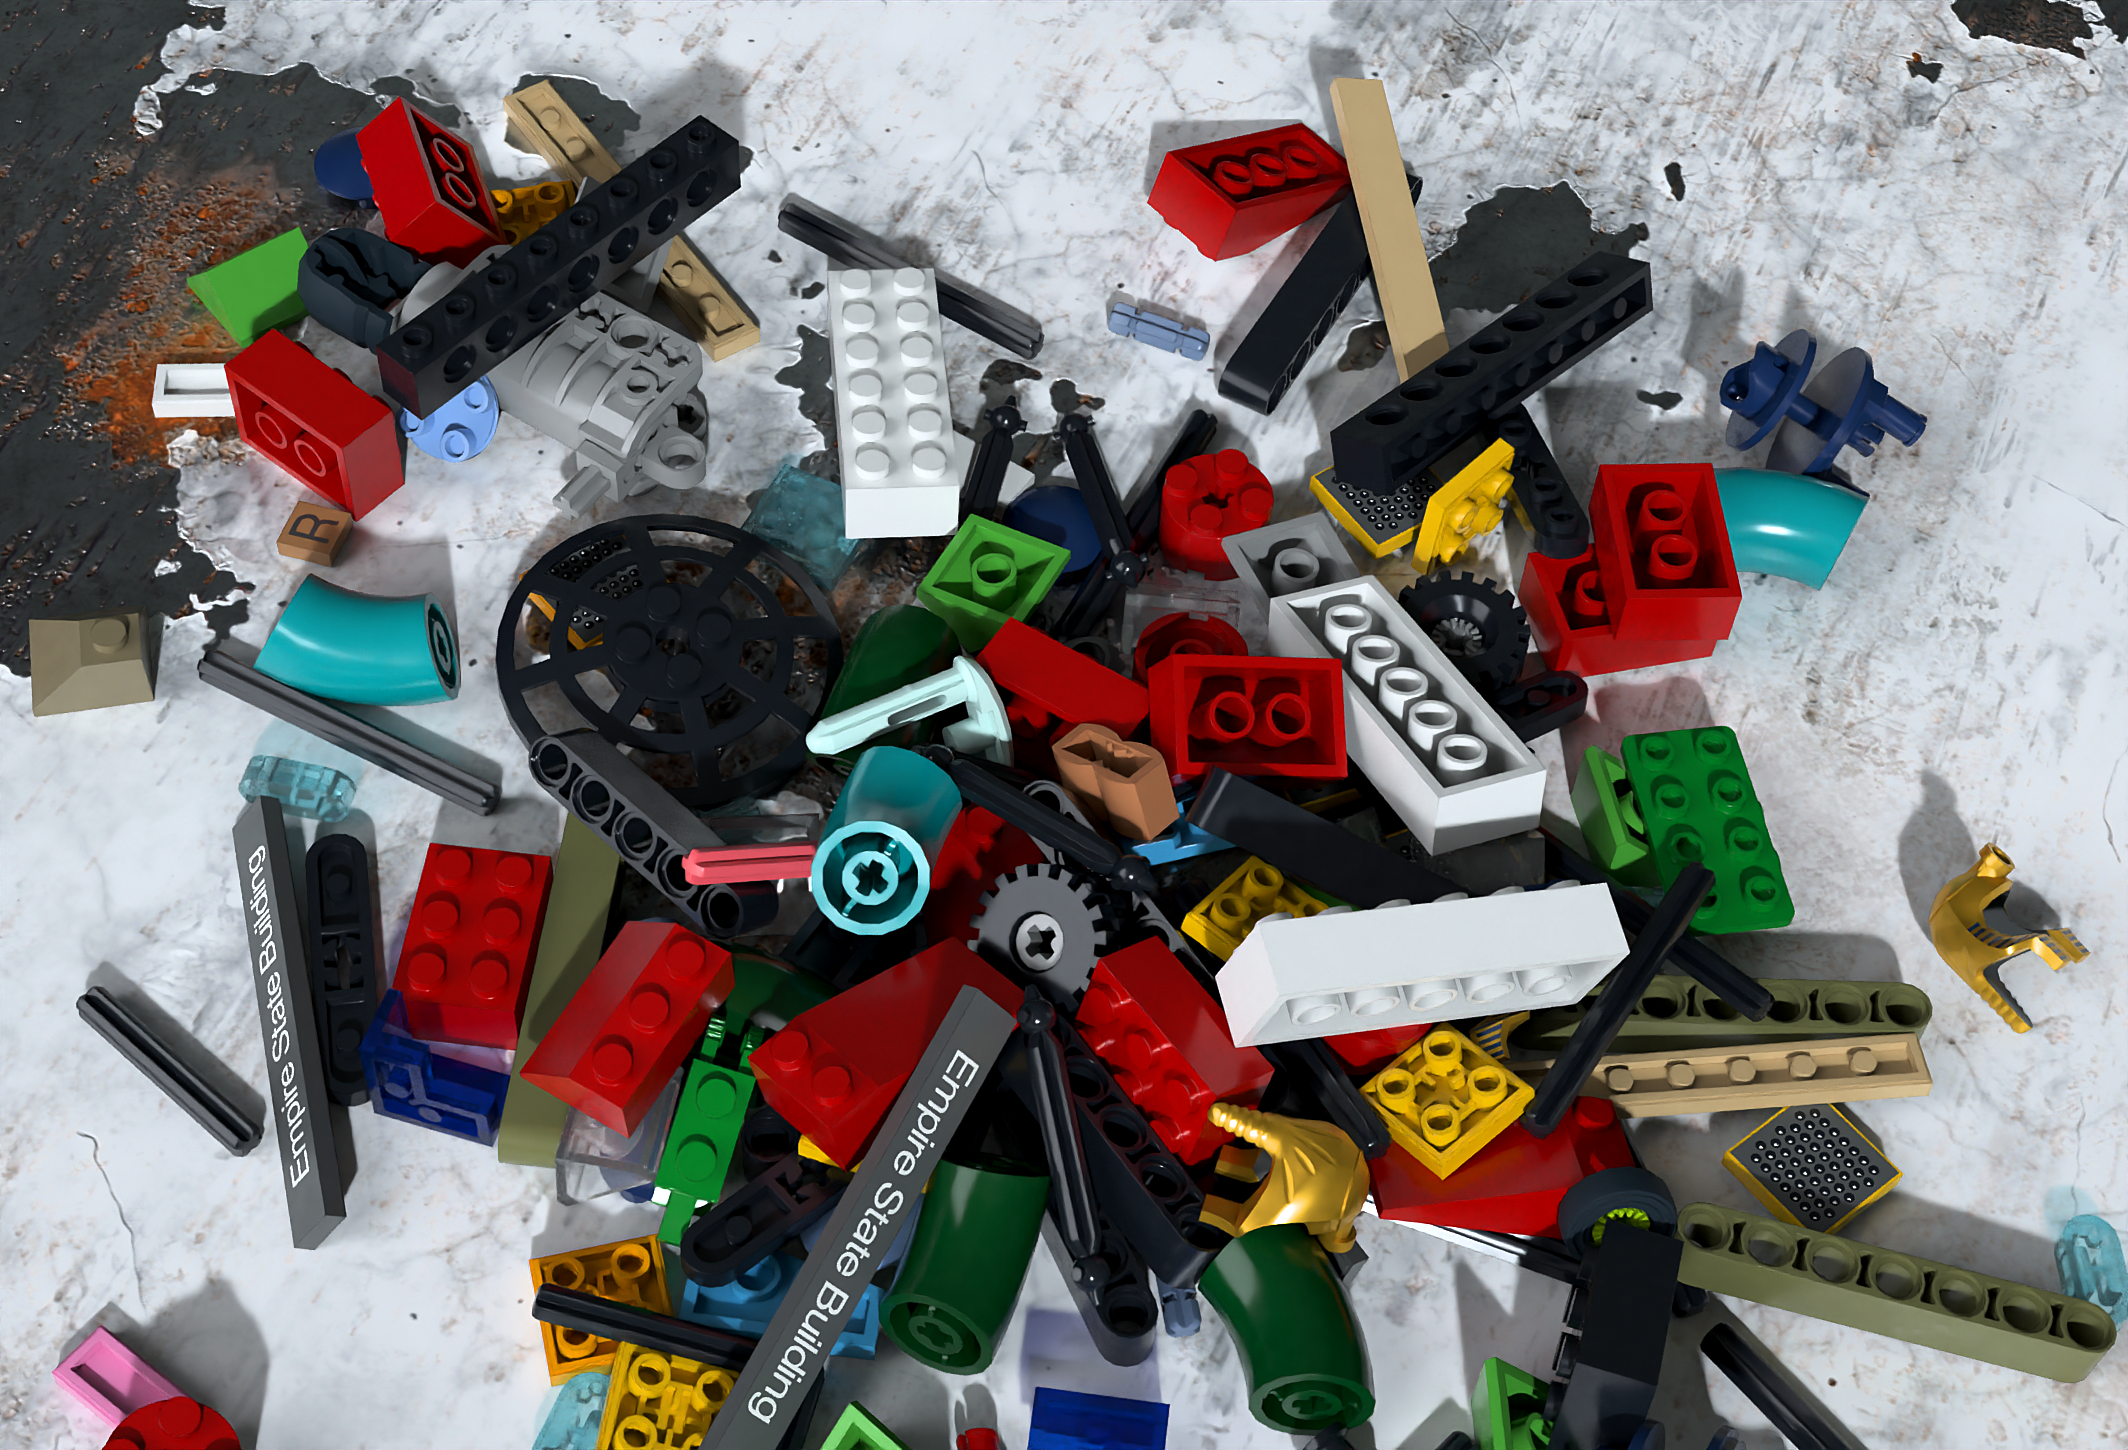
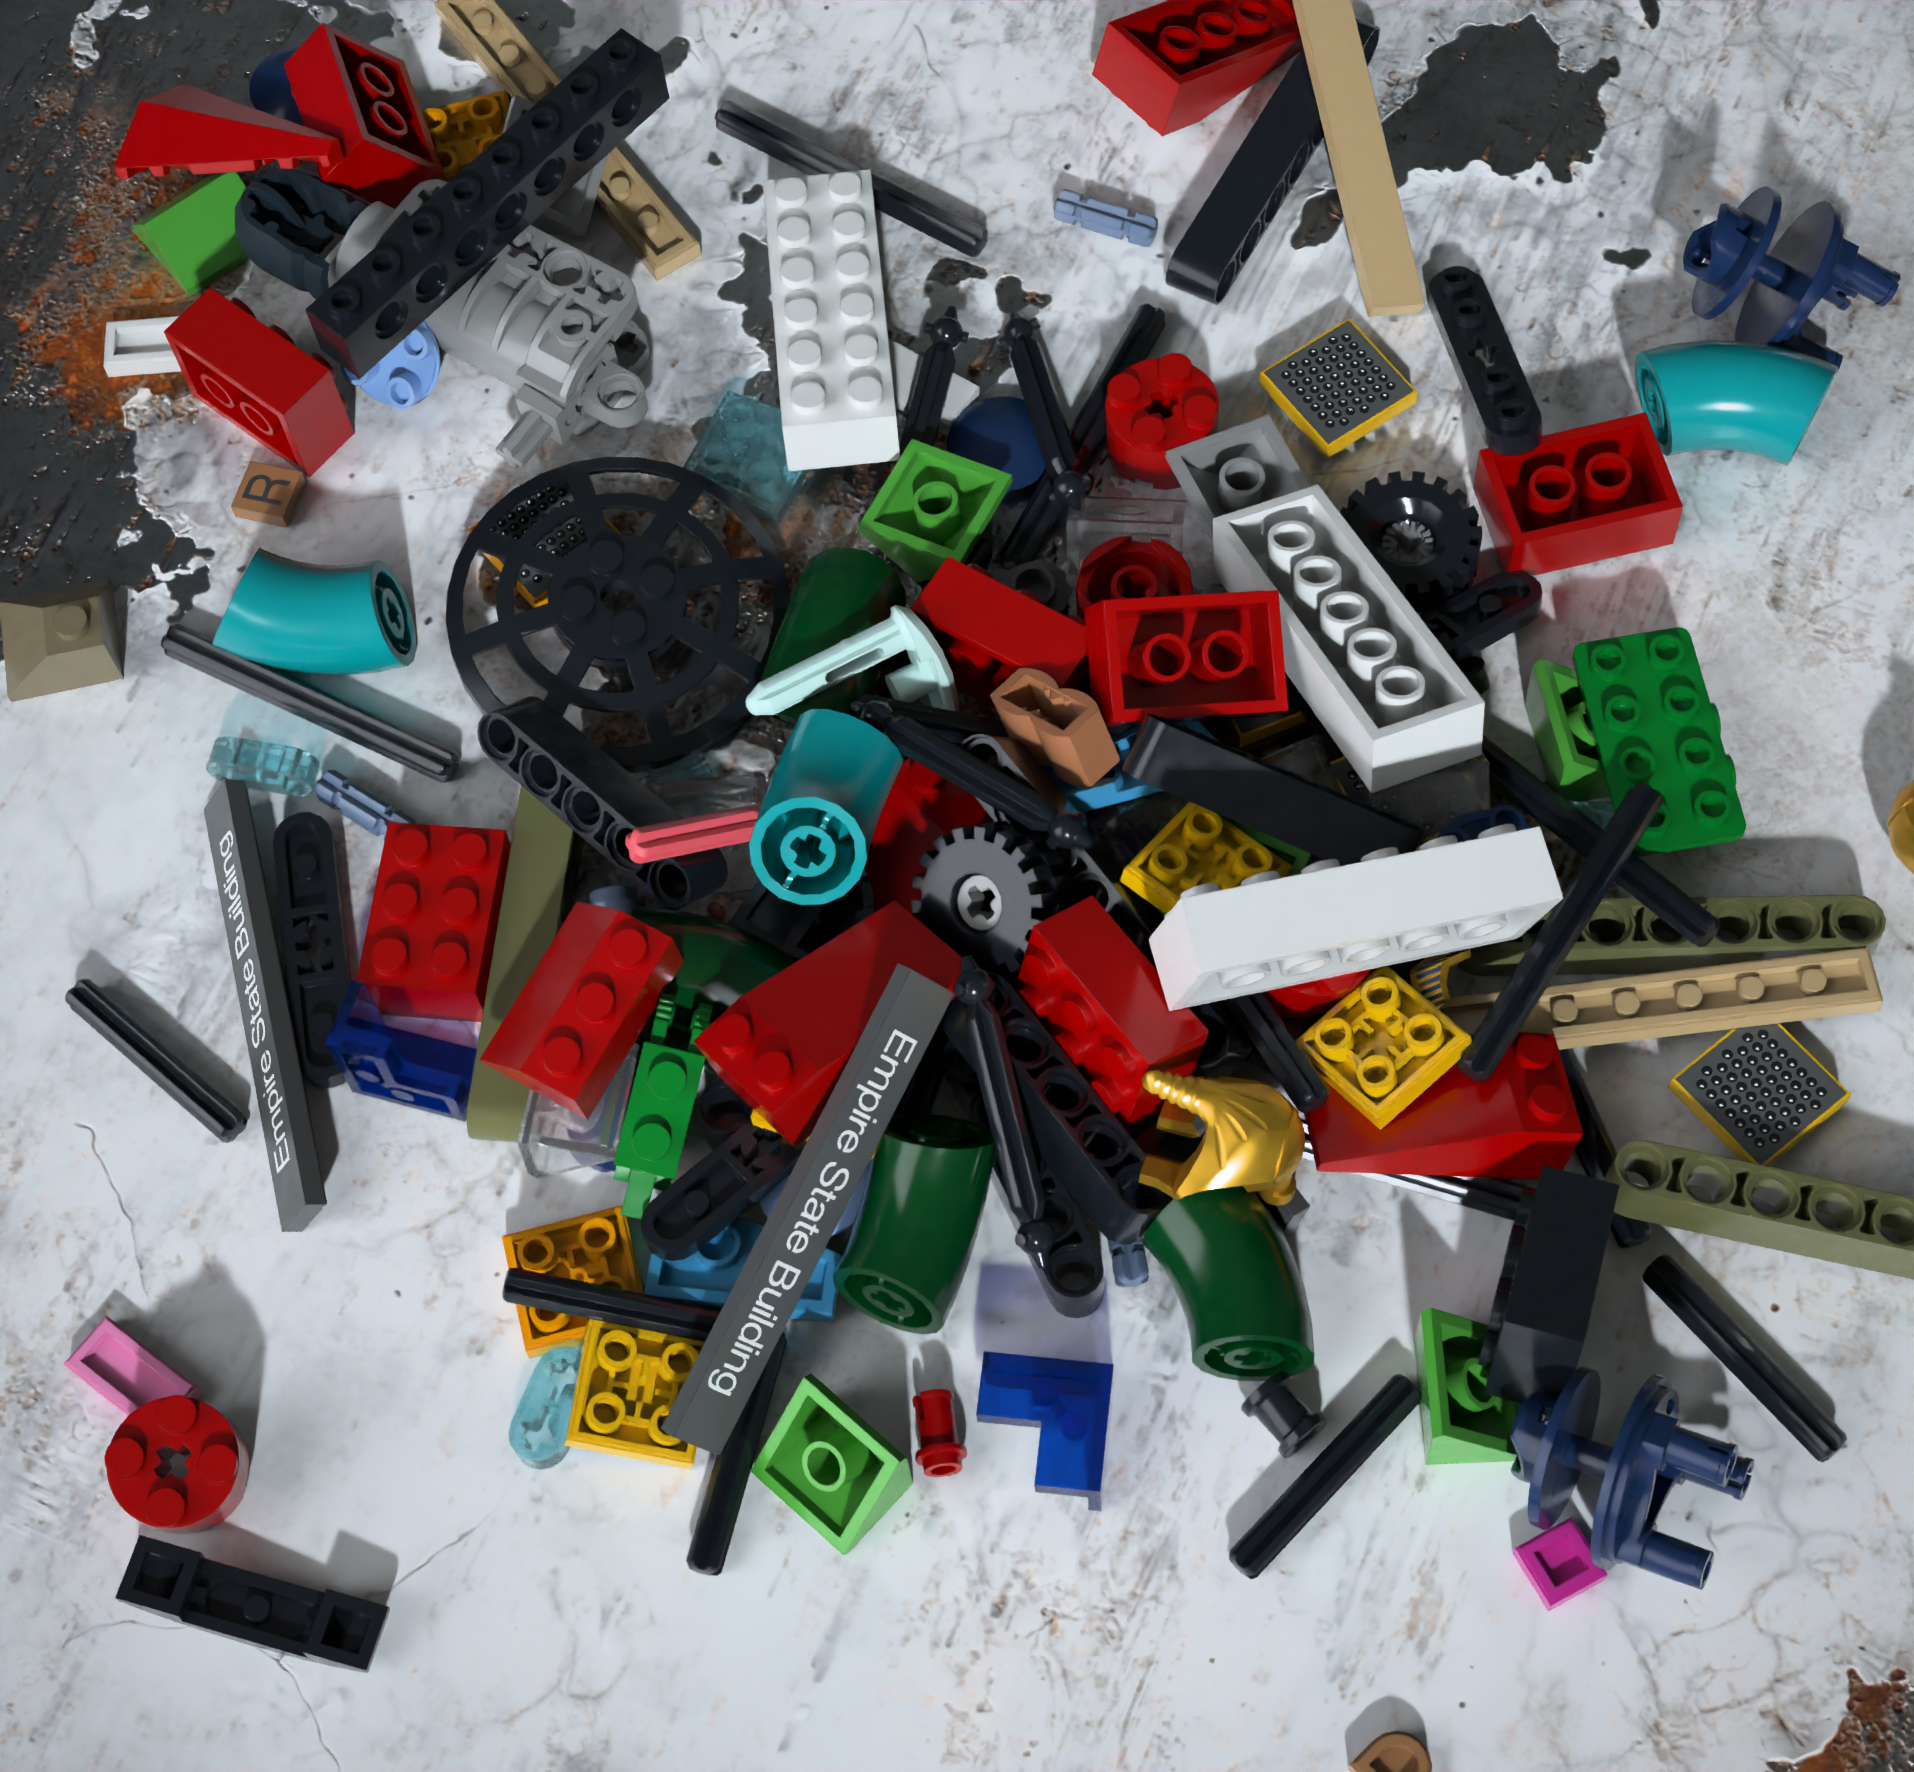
camera: 10 degrees right, 10 degrees up
black brick [1330,250,1653,496] -> none
yellow tile [1411,438,1515,576] -> none
black bush [1558,1166,1678,1261] -> none
red brick [1588,463,1742,642] -> none
none -> red wedge [114,84,345,179]
none -> sand blue axle [314,770,416,841]

